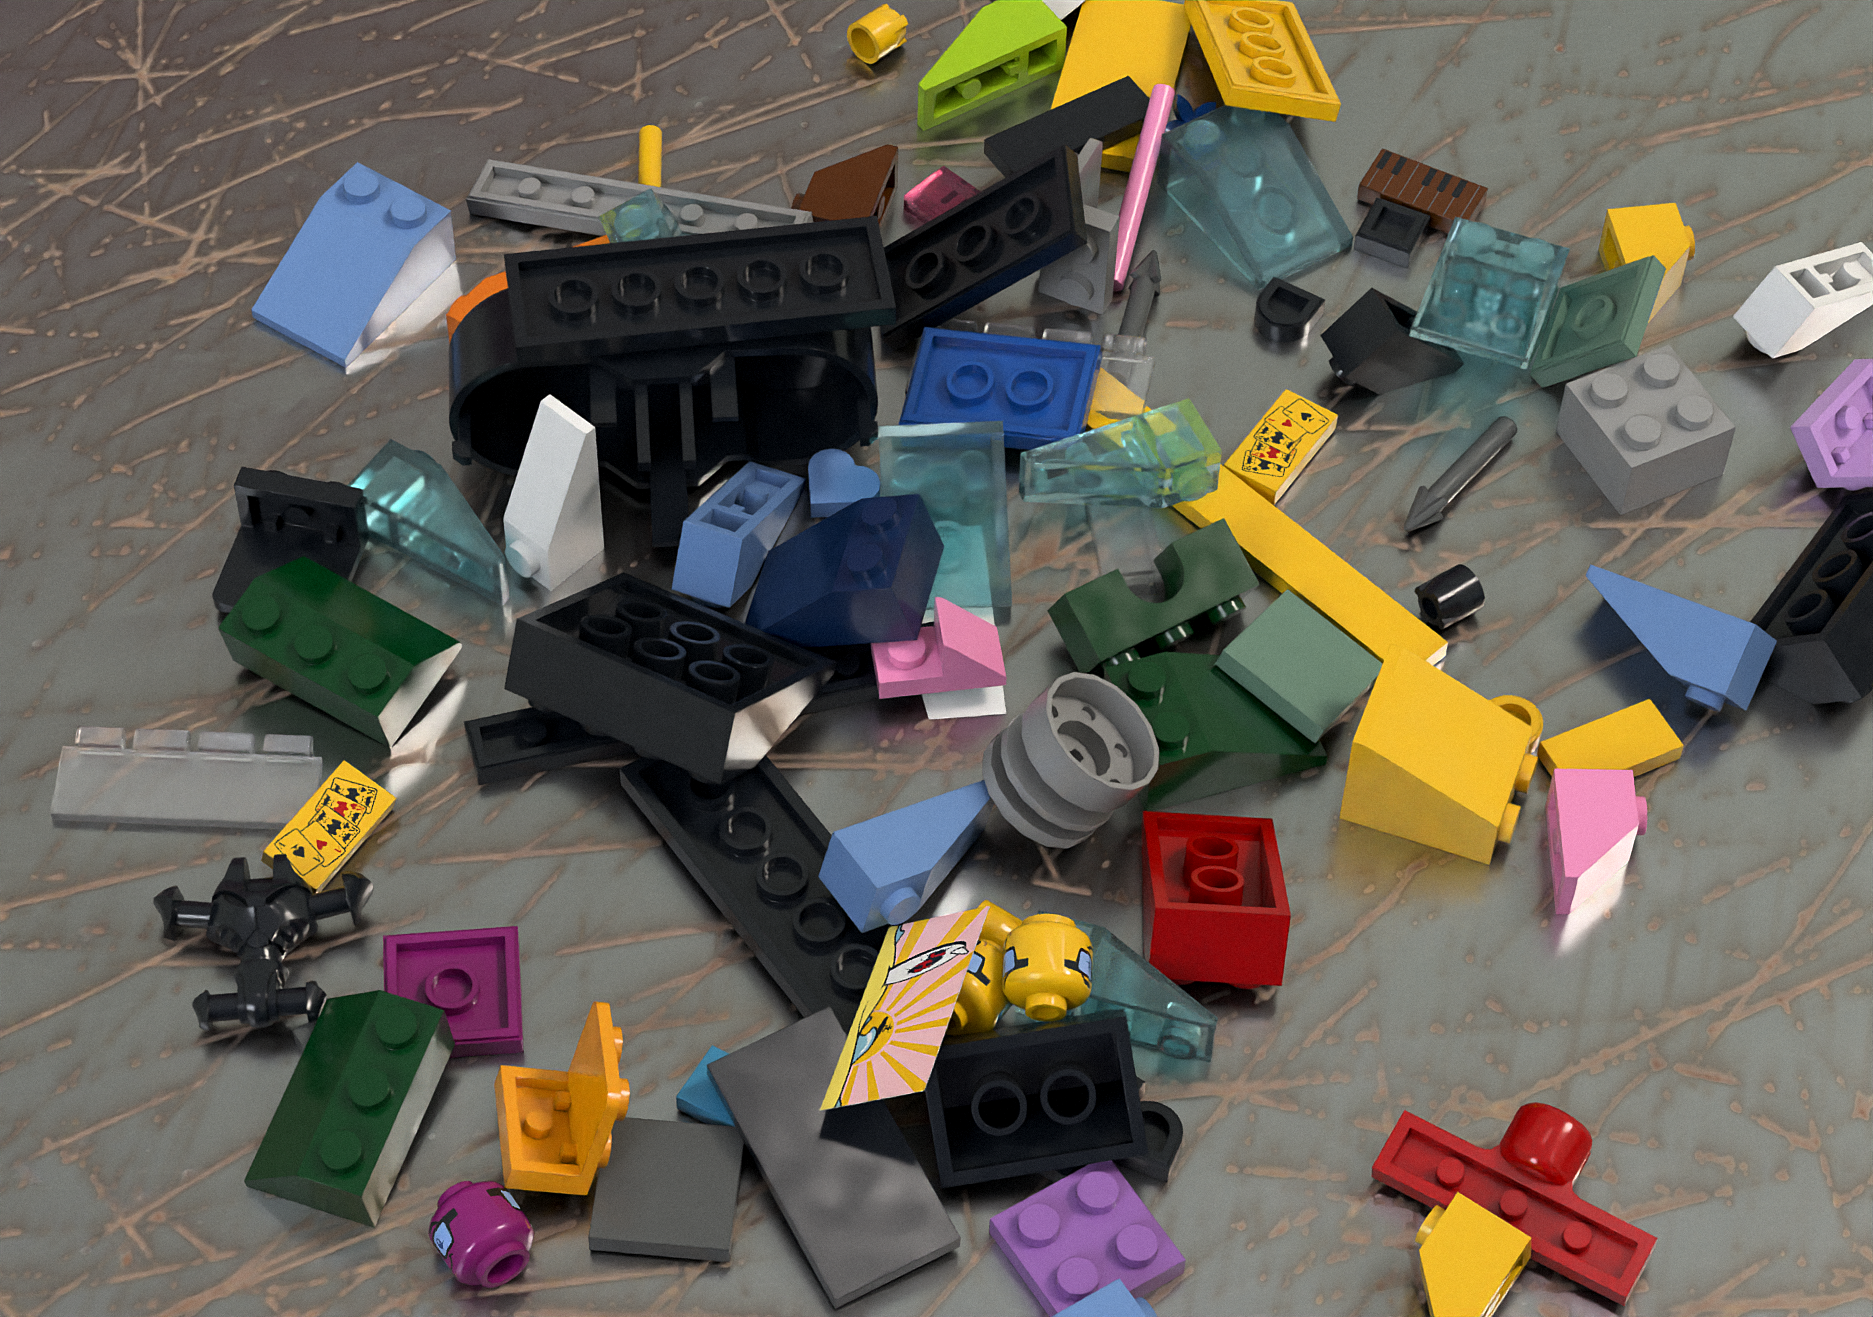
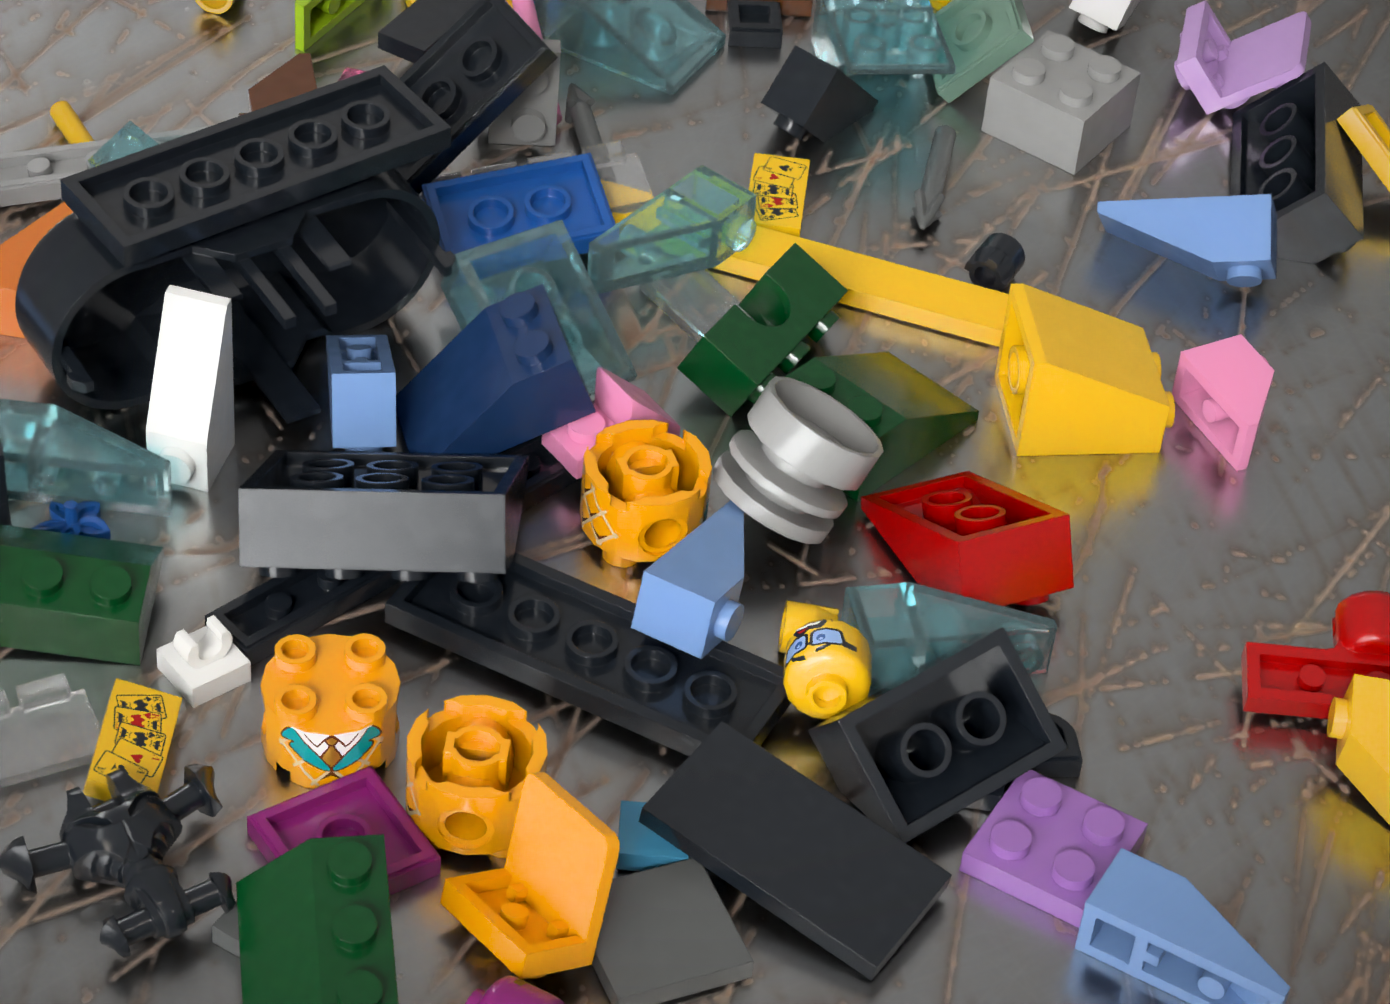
camera: 30 degrees left, 10 degrees down
medium blue tile [808,448,880,518] -> none
sticker [820,906,990,1111] -> none
yellow head [1002,913,1093,1022] -> none
sand green tile [1215,589,1383,744] -> none
black tile [1254,277,1326,342] -> none
yellow tile [1537,699,1684,777] -> none
none -> blue plant [31,500,111,539]
none -> white tile [156,615,251,708]
none -> light orange brick [260,633,401,789]
none -> light orange brick [405,695,548,858]
none -> light orange brick [579,420,712,568]

